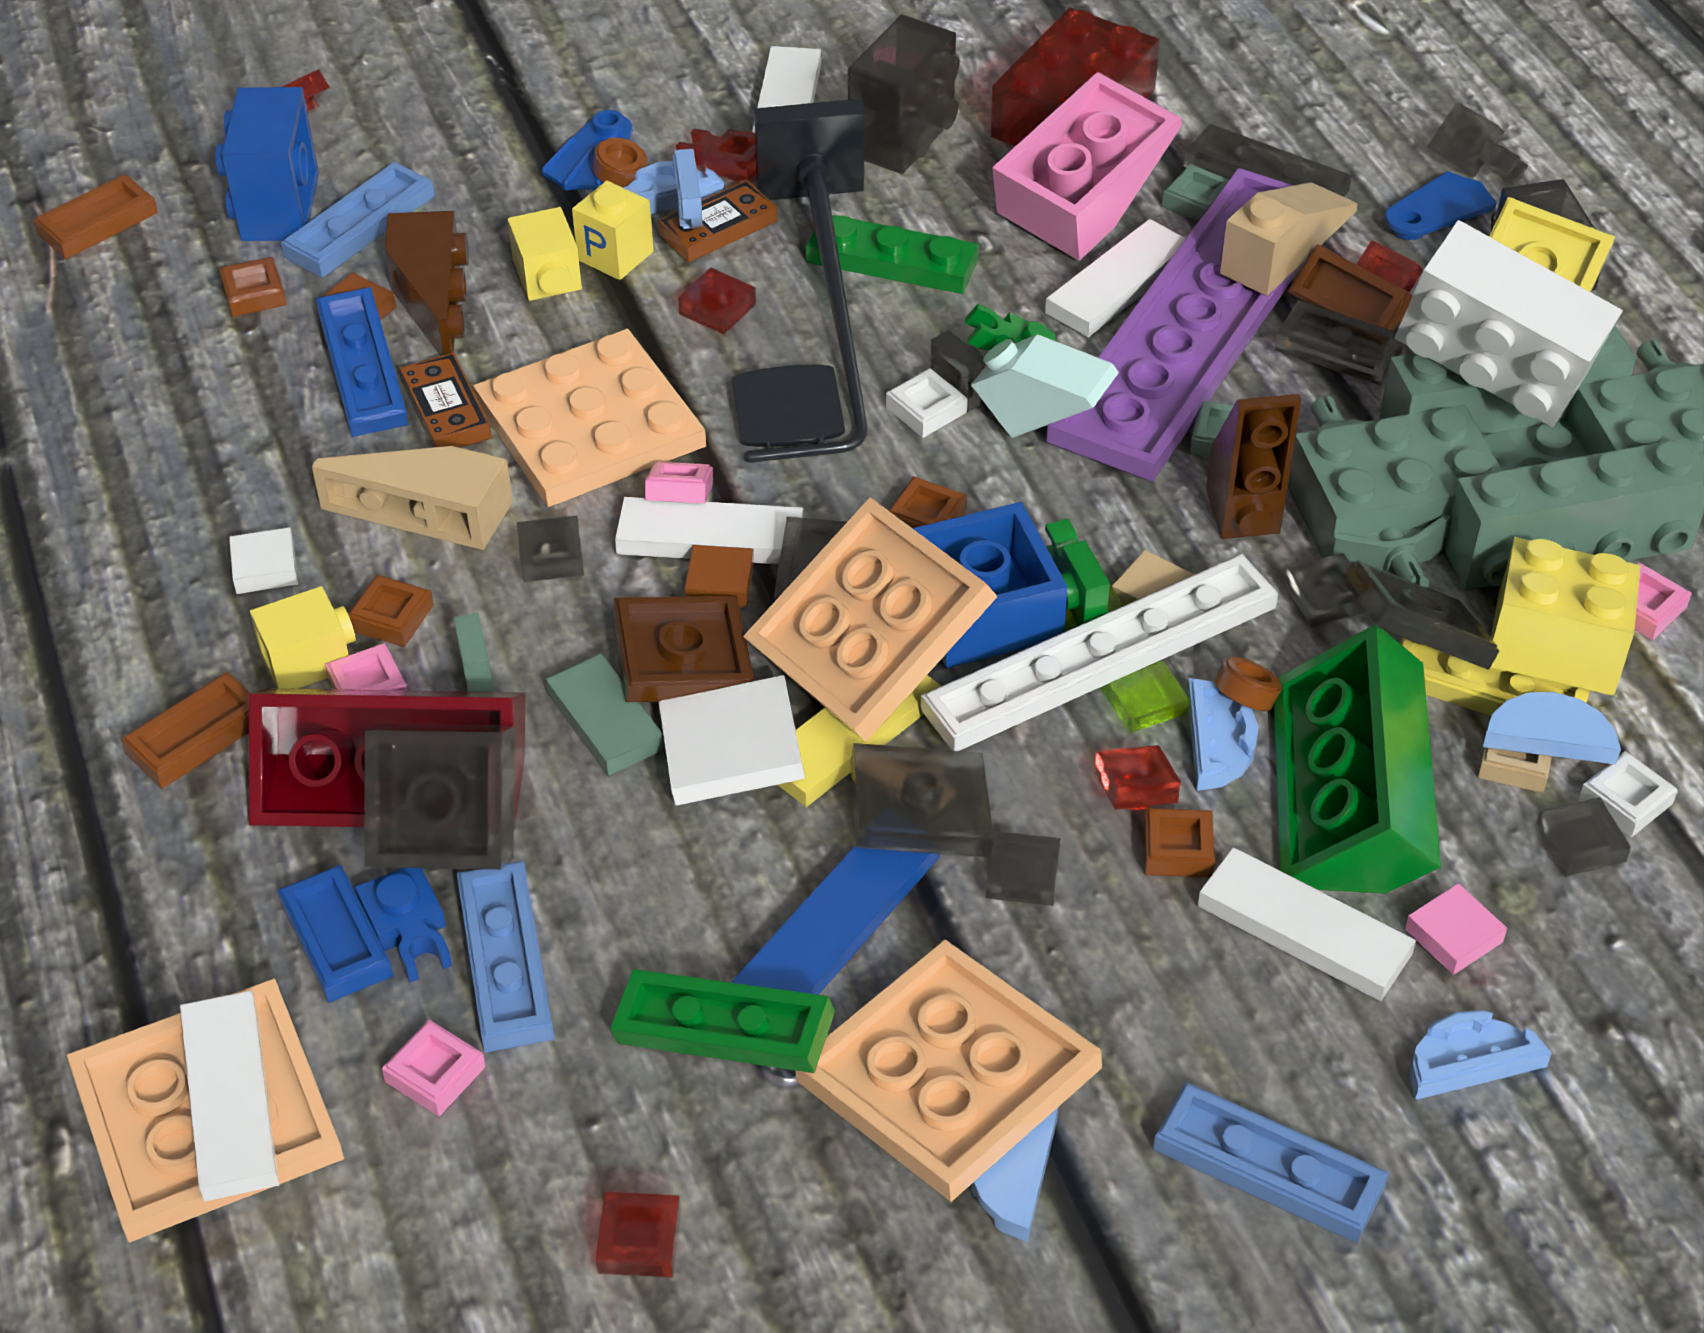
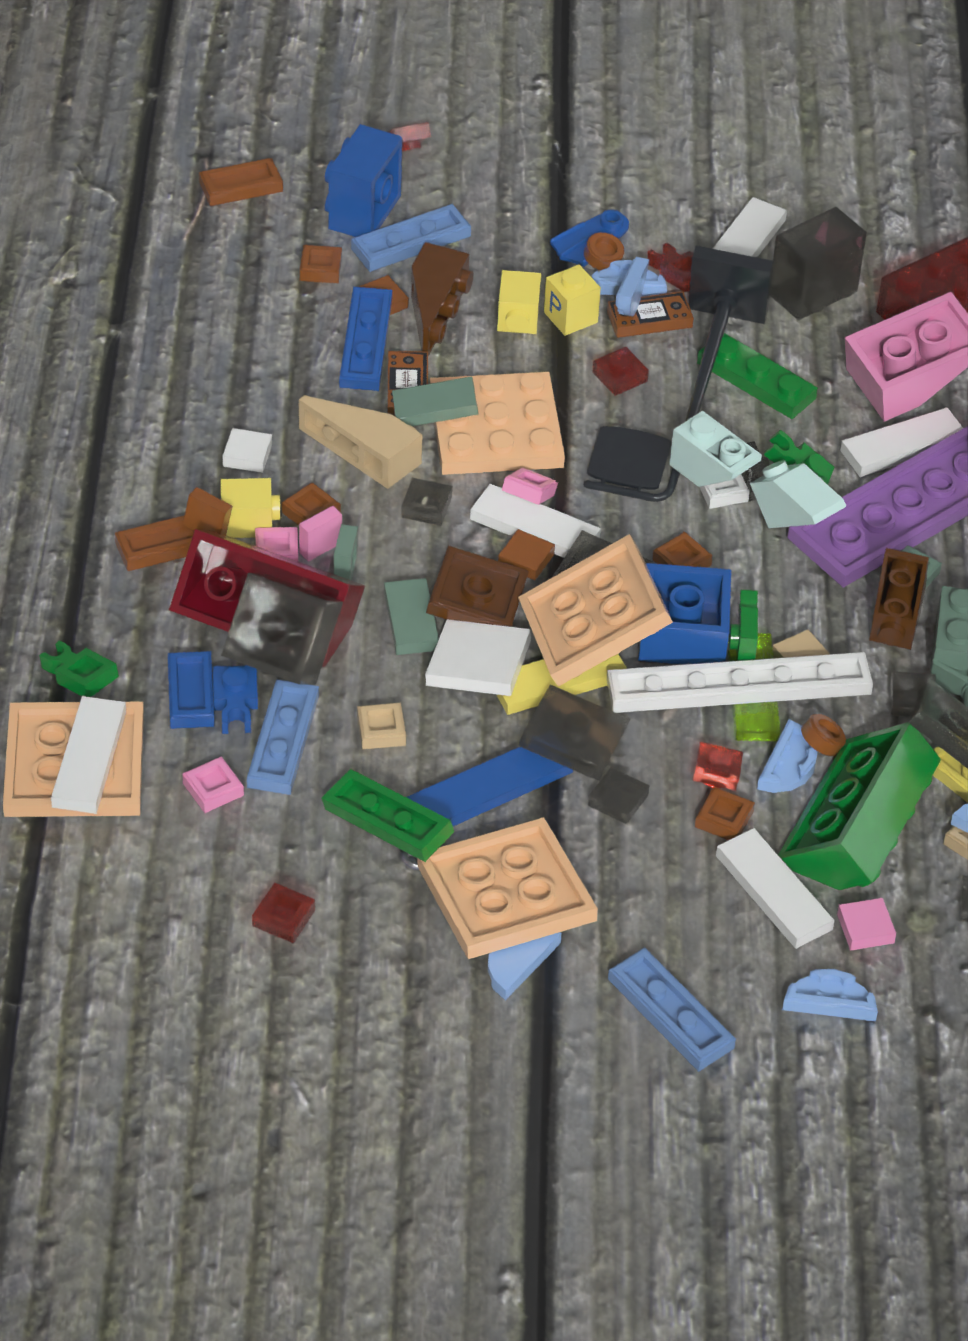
camera: 20 degrees right, 0 degrees up
none -> green plate [39,641,119,697]
none -> dark orange tile [183,487,233,535]
none -> bright pink tile [299,506,342,562]
none -> tan tile [357,703,406,750]
none -> sand green tile [392,376,479,426]
none -> light aqua slope [670,411,762,487]

